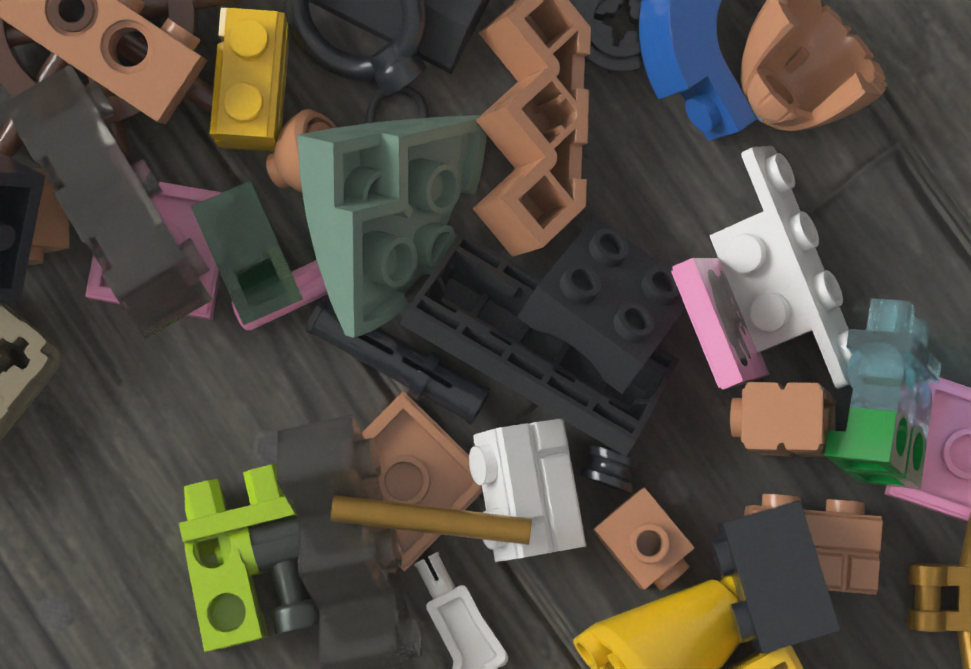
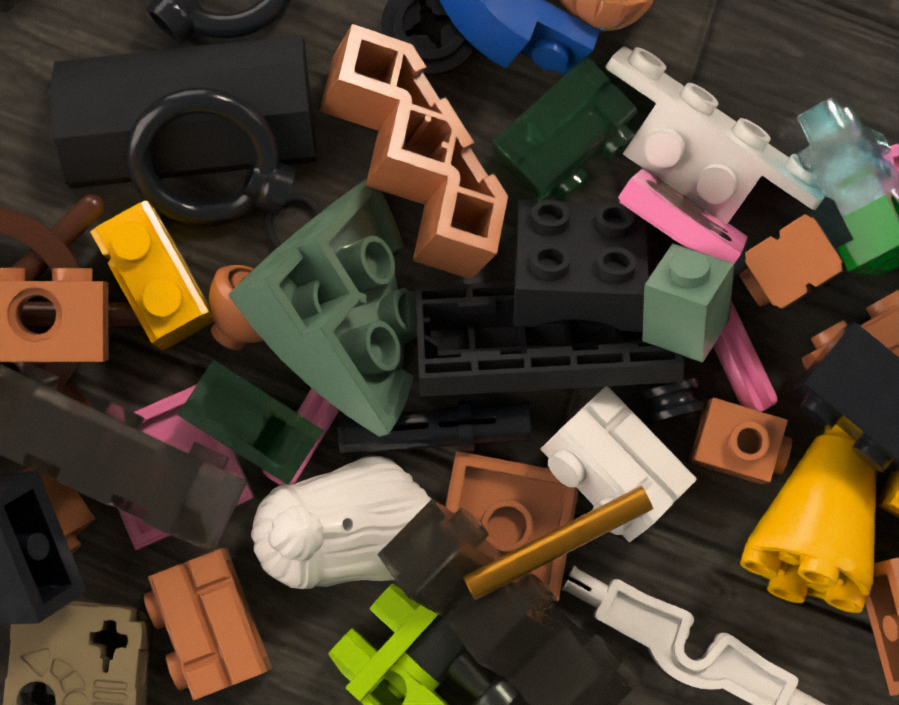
camera: 30 degrees left, 0 degrees up
none -> nougat brick [143,548,272,700]
none -> white hair [251,456,436,589]
none -> clear green brick [492,57,638,201]
none -> sand green brick [642,244,734,362]
none -> bright pink axle [713,300,777,412]

